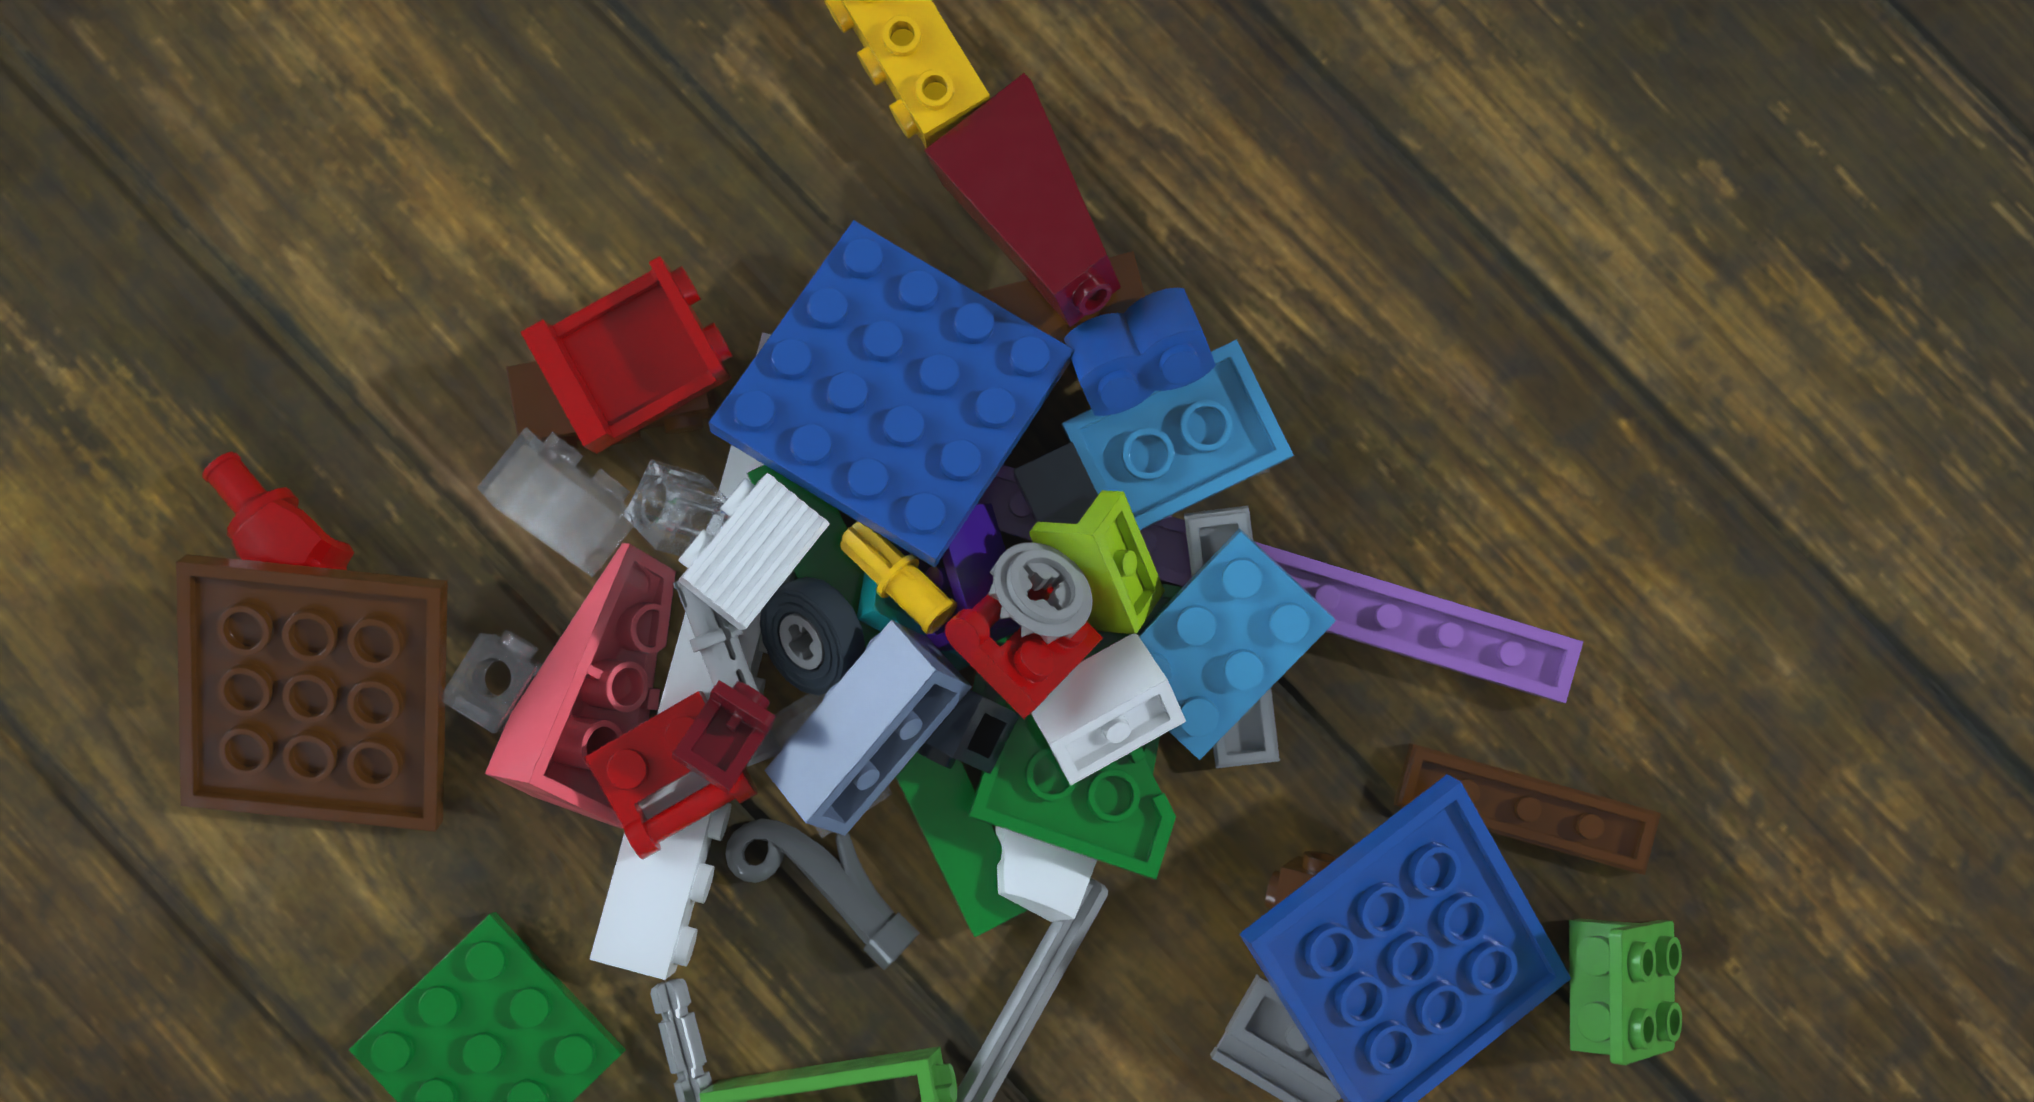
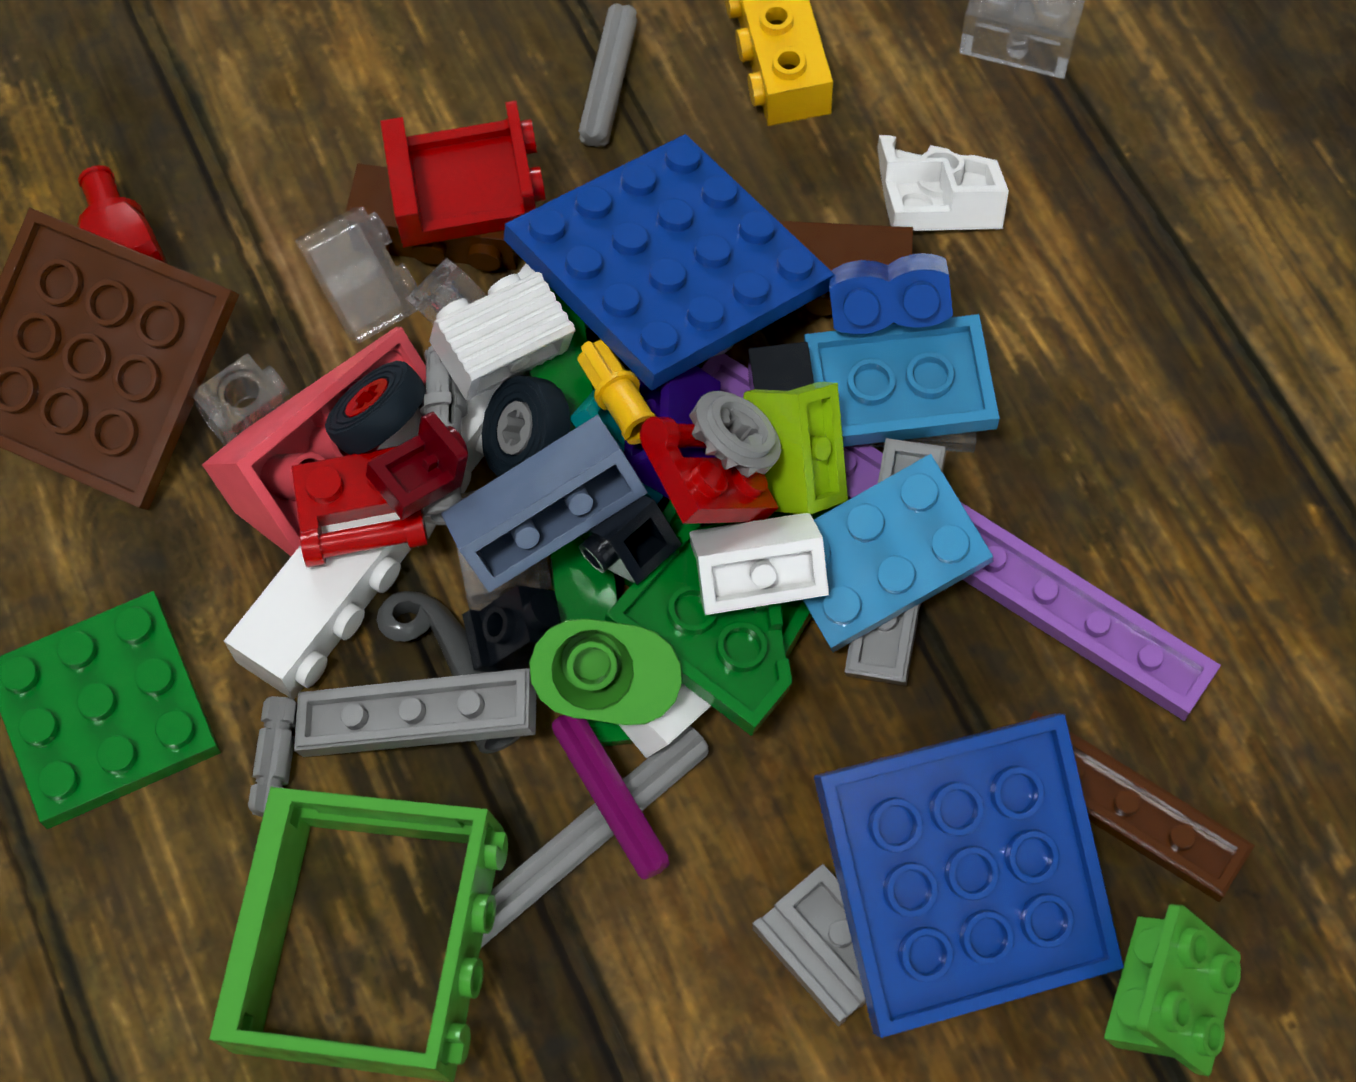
camera: 20 degrees right, 20 degrees down
dark red slope [924,73,1121,327] -> none
none -> light grey tile [294,668,536,757]
none -> black bush [325,361,426,455]
none -> black brick [462,585,561,672]
none -> bright green piece [529,619,682,725]
none -> magenta axle [552,715,670,880]
none -> light grey axle [579,3,637,148]
none -> white slope [878,135,1009,231]

